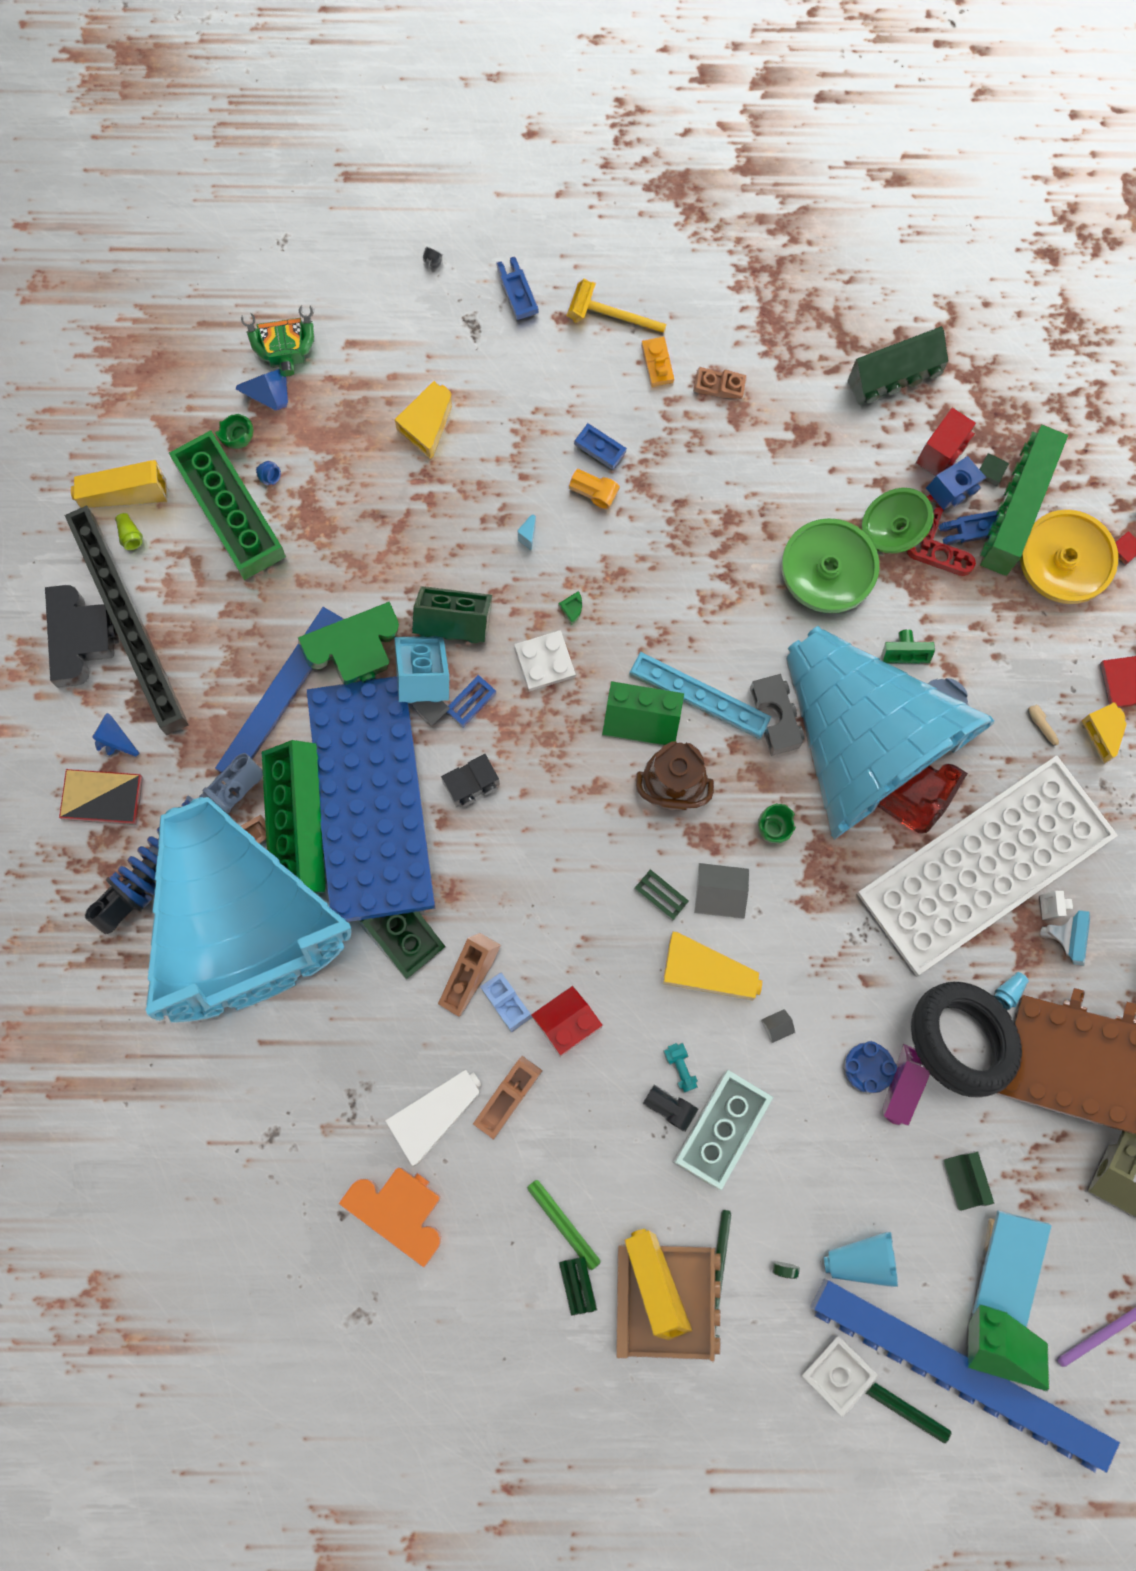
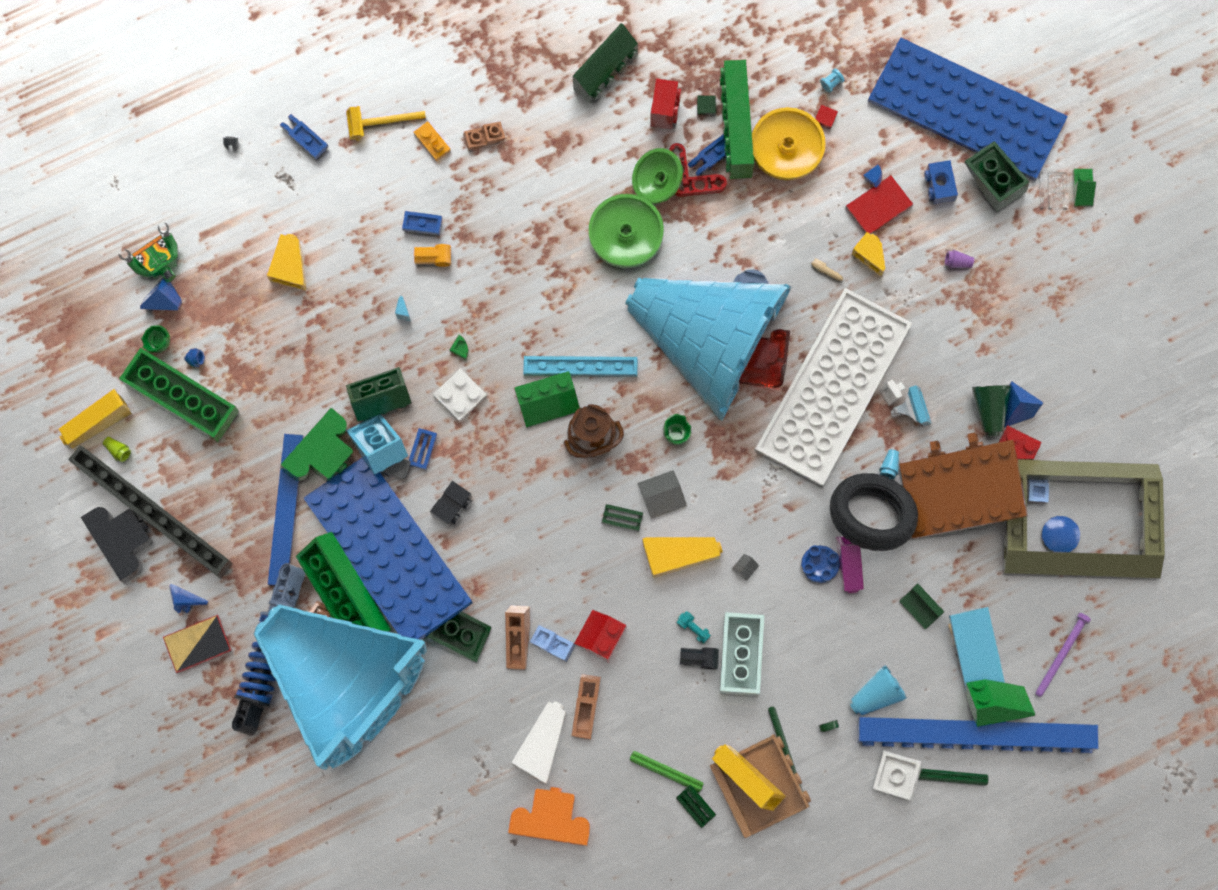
camera: 20 degrees left, 0 degrees up
dark grey arch [750,674,805,756] -> none
green tile [881,629,935,663] -> none
blue brick [926,456,986,510] -> none

